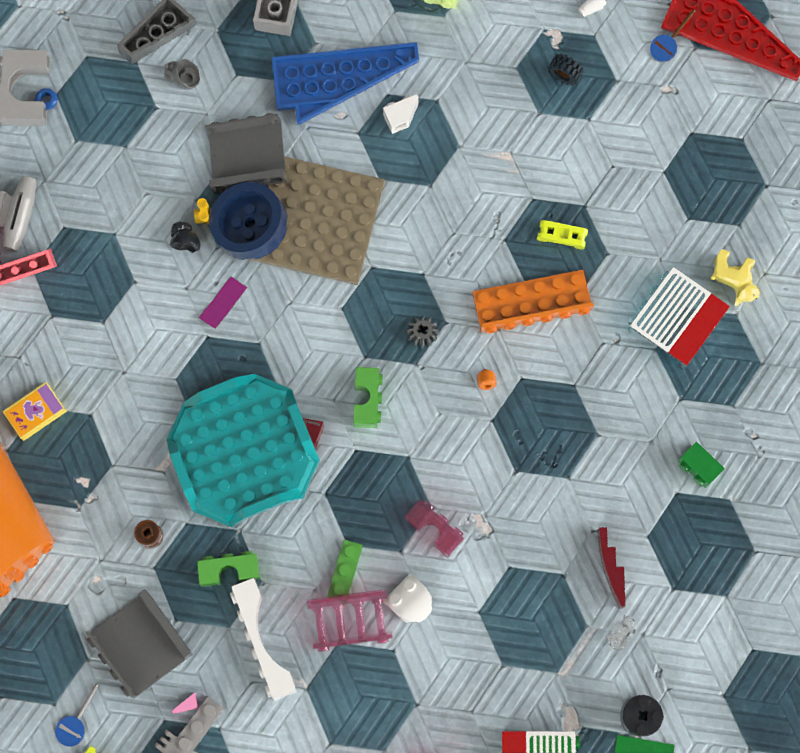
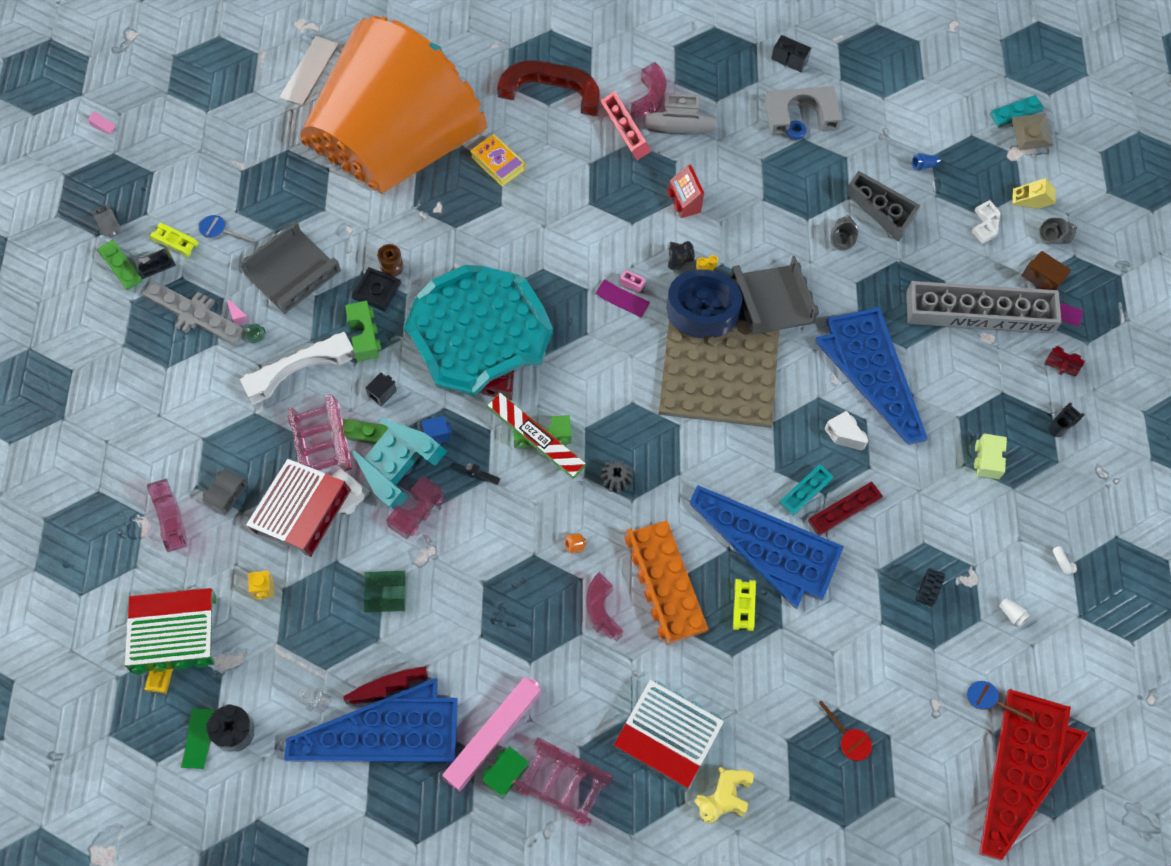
camera: 80 degrees right, 10 degrees down
none -> dark grey brick [202,468,247,515]
none -> clear green piece [245,323,266,344]
none -> panel [246,459,351,557]
none -> yellow brick [248,570,274,600]
none -> blue wing [284,678,458,763]
none -> black tile [352,267,402,312]
none -> teal wedge [352,417,447,511]
none -> clear green slope [364,571,406,613]
none -> black brick [365,372,397,407]
none -> blue brick [422,416,452,443]
none -> bright pink brick [442,677,541,792]
none -> black bar [464,463,501,485]
none -> tile [487,393,586,479]
none -> clear pink fence [514,737,614,827]
none -> clear pink arch [586,572,623,641]
none -> bright pink piece [620,270,646,293]
none -> slope [667,164,705,219]
none -> blue wing [690,485,844,609]
none -> teal plate [779,464,834,516]
none -> dark red tile [808,481,883,536]
none -> red piece [819,701,872,761]

